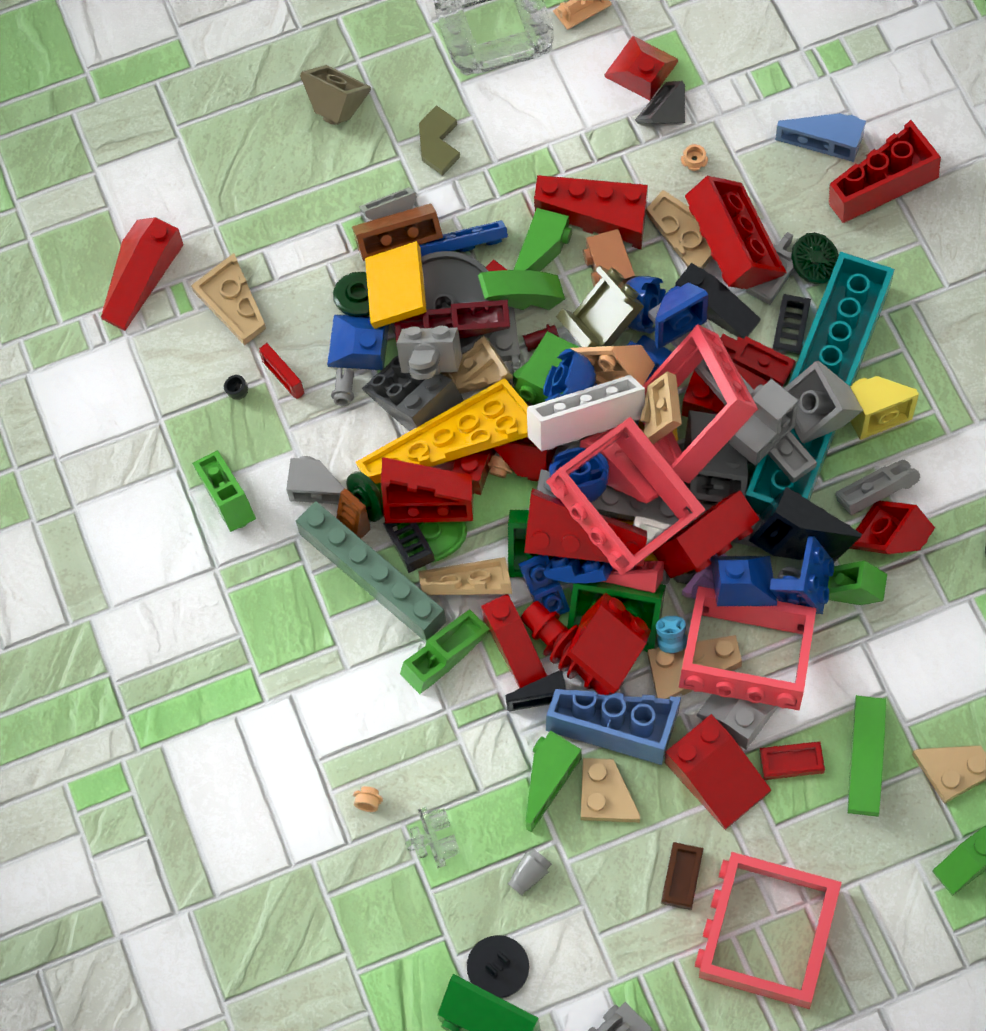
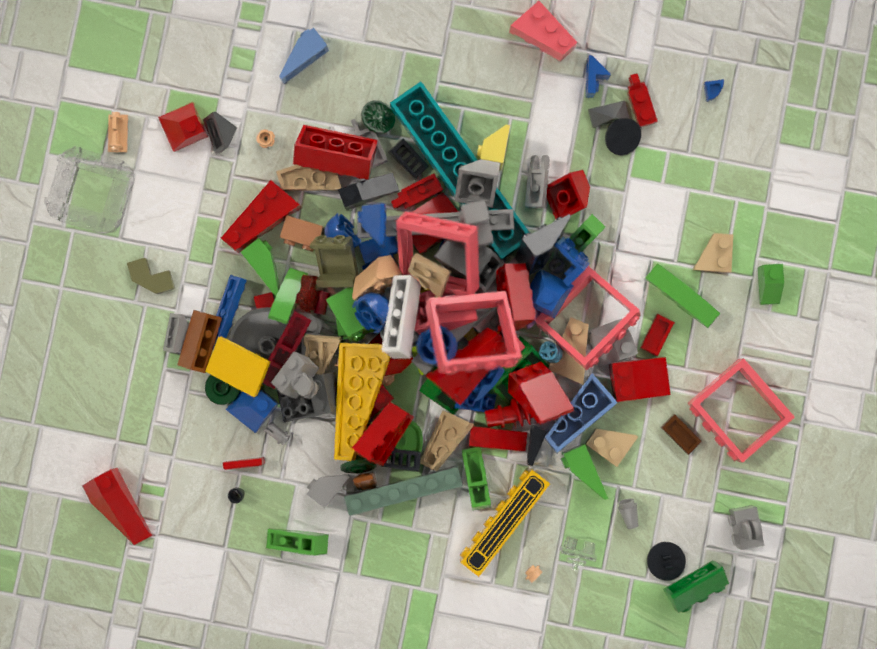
camera: 65 degrees left, 20 degrees up
tan wing [191,253,266,346] -> none
dark tan slope [300,65,371,125] -> none
red wedge [829,120,941,223] -> none
none -> clear red plate [296,274,319,314]
none -> brick [459,468,550,577]

